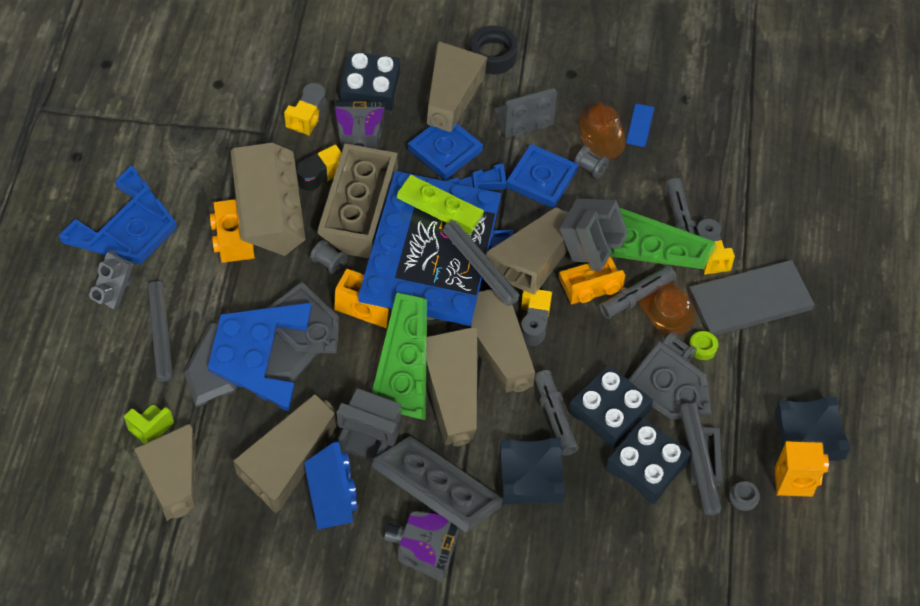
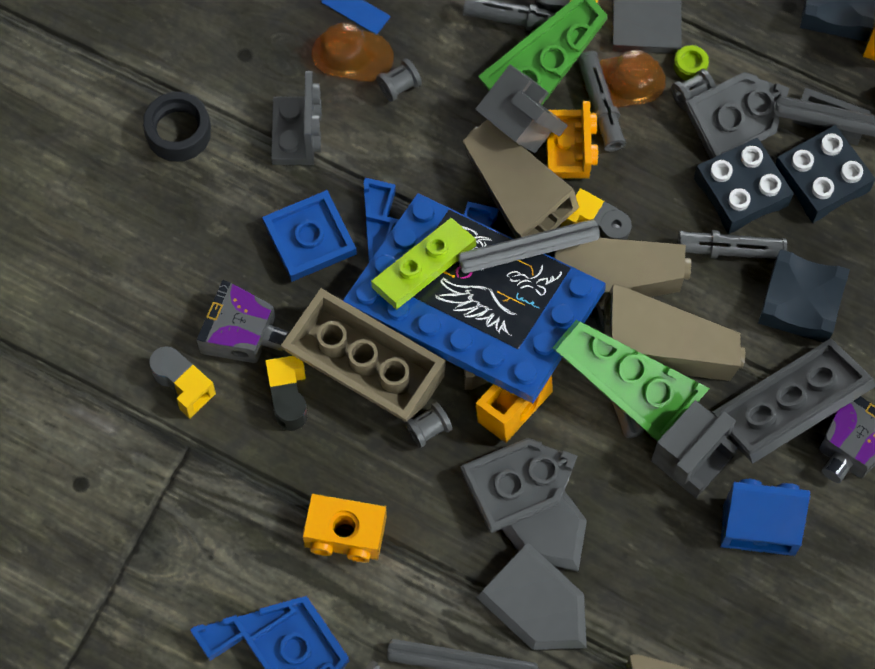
camera: 70 degrees left, 10 degrees up
blue wing [208,303,312,411] -> none
dark tan slope [231,143,306,256] -> none
dark tan slope [234,395,336,513] -> none
black brick [340,51,400,111] -> none
dark tan slope [427,42,487,132] -> none
blue plate [506,144,579,209] -> none

